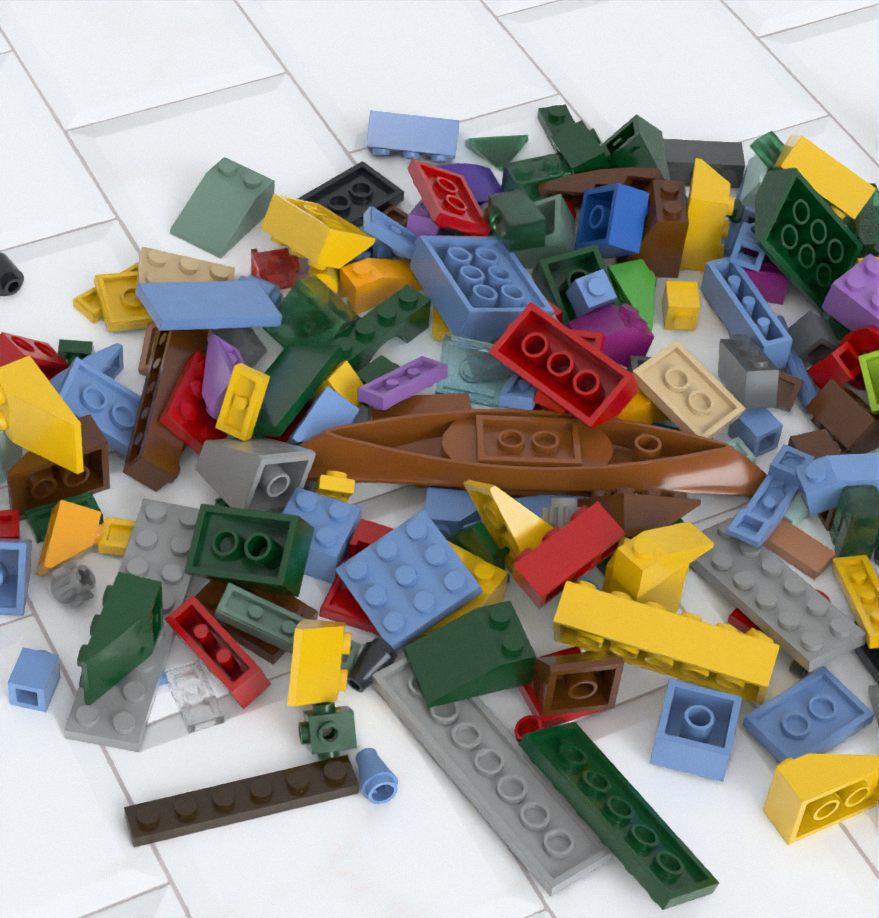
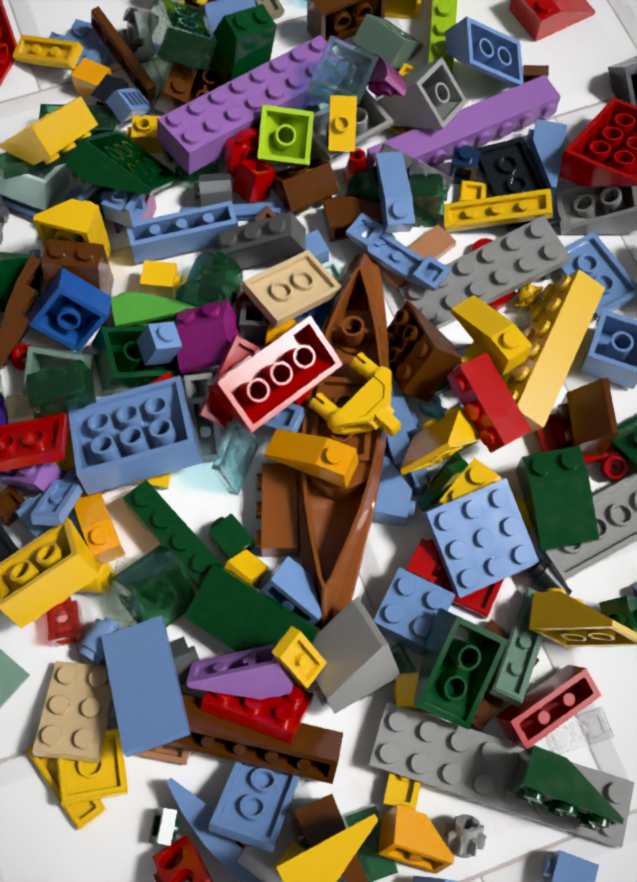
camera: 80 degrees left, 20 degrees up
yellow bracket [314,471,355,503] -> none
medium lavender plate [358,356,448,410] -> none
light grey gear [542,498,581,529] -> none
none -> clear green brick [175,251,244,308]
none -> light orange slope [264,429,359,489]
none -> yellow connector [309,352,401,437]

